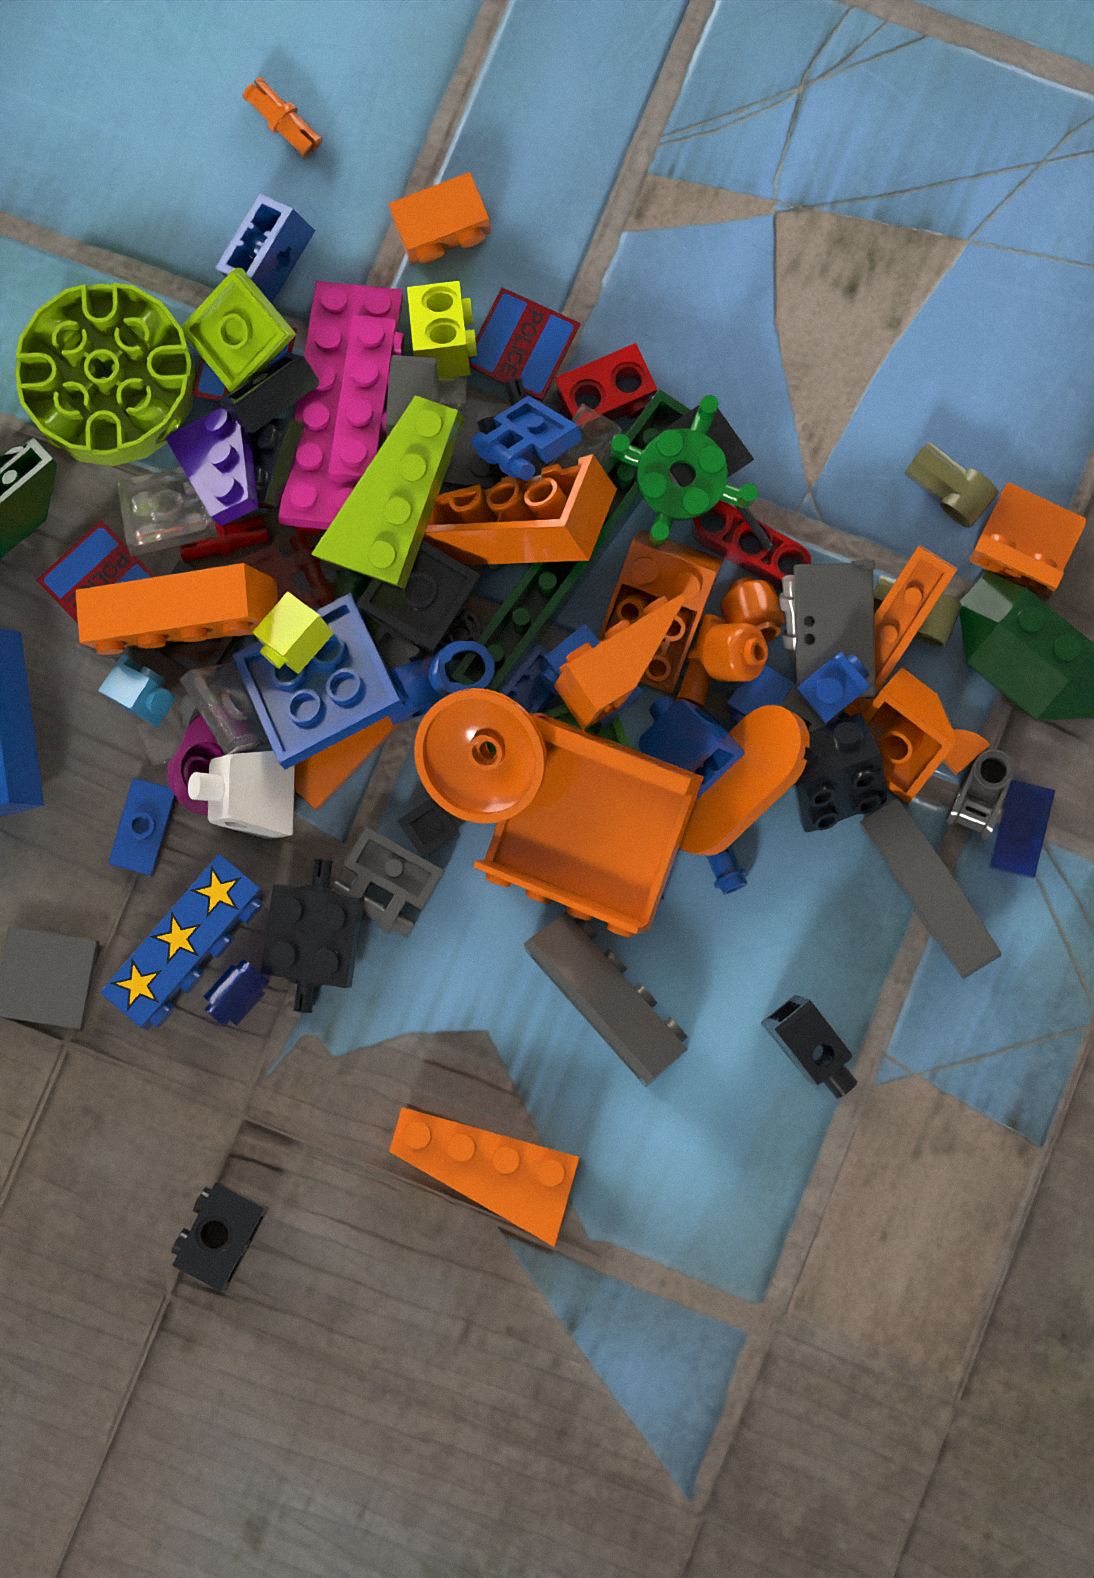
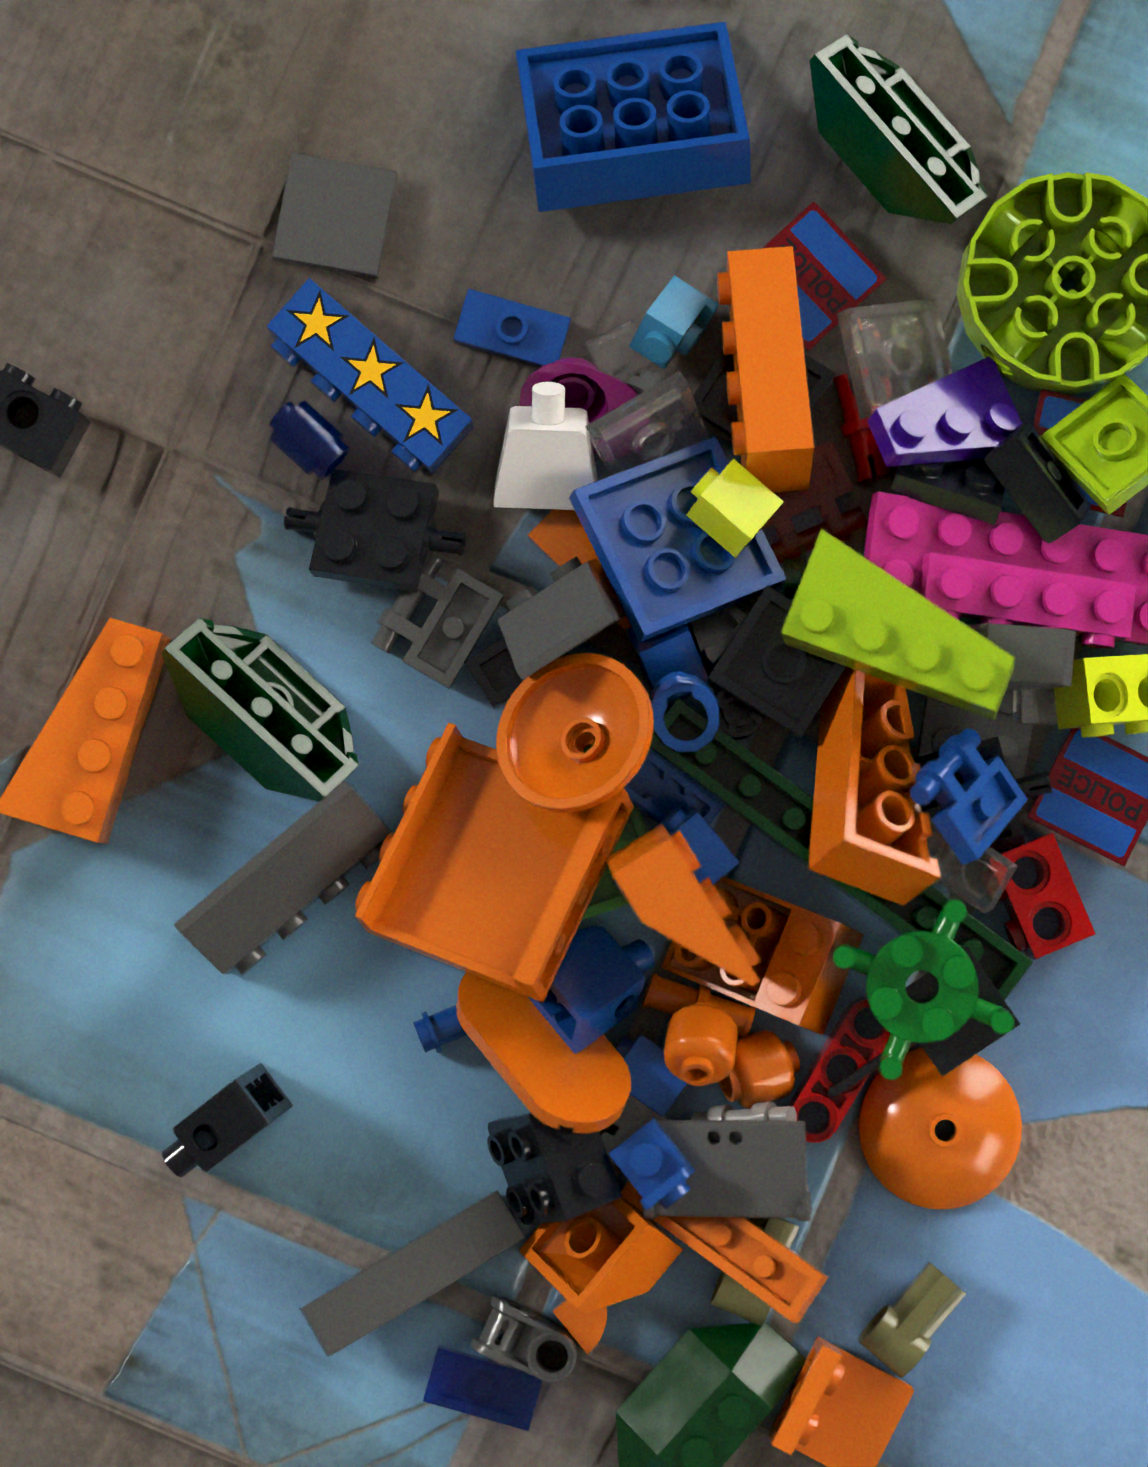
camera: 85 degrees right, 5 degrees up
none -> dark green wedge [161,617,359,802]
none -> dark grey slope [497,557,626,680]
none -> orange dish [858,1047,1022,1210]

